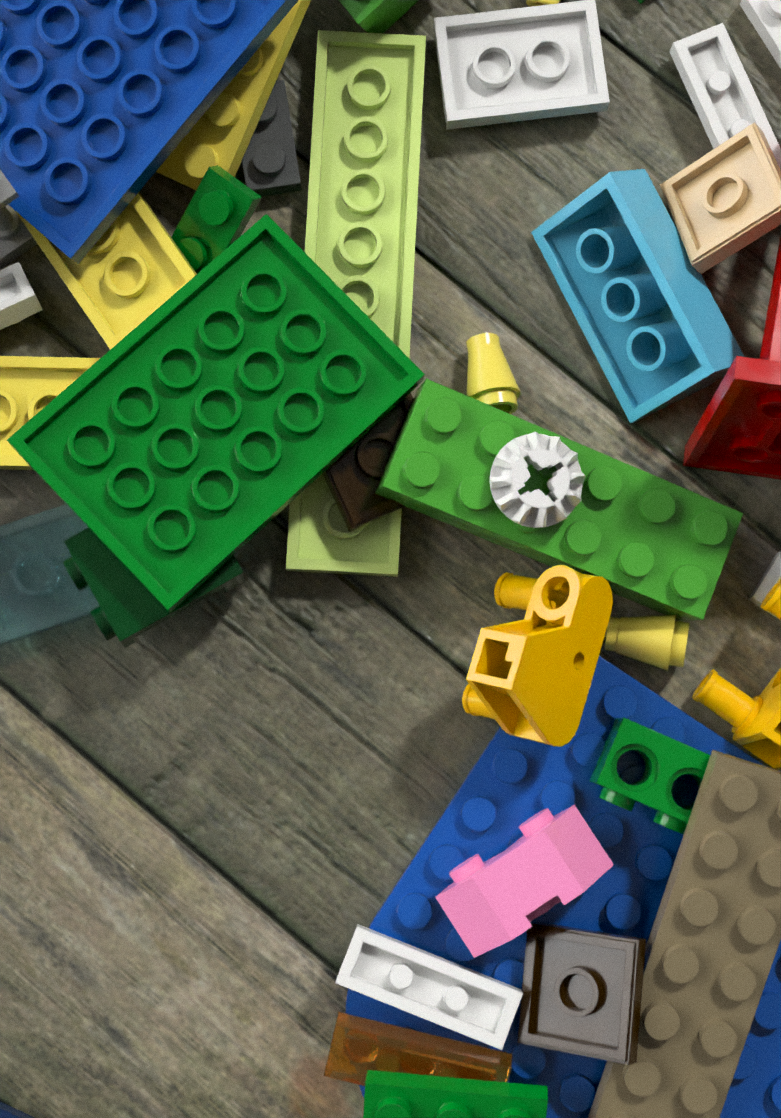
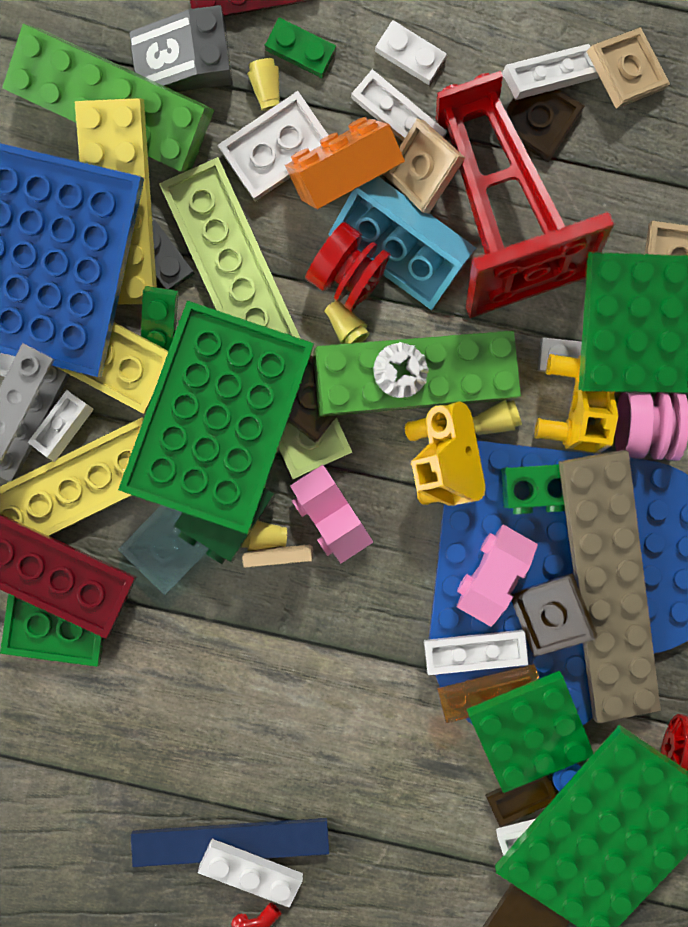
camera: 25 degrees left, 5 degrees up
none -> light yellow cone [241,521,287,551]
none -> tan tile [243,544,314,568]
none -> orange brick [285,117,405,209]
none -> bright pink brick [290,465,373,564]
none -> red wheel [305,222,391,312]

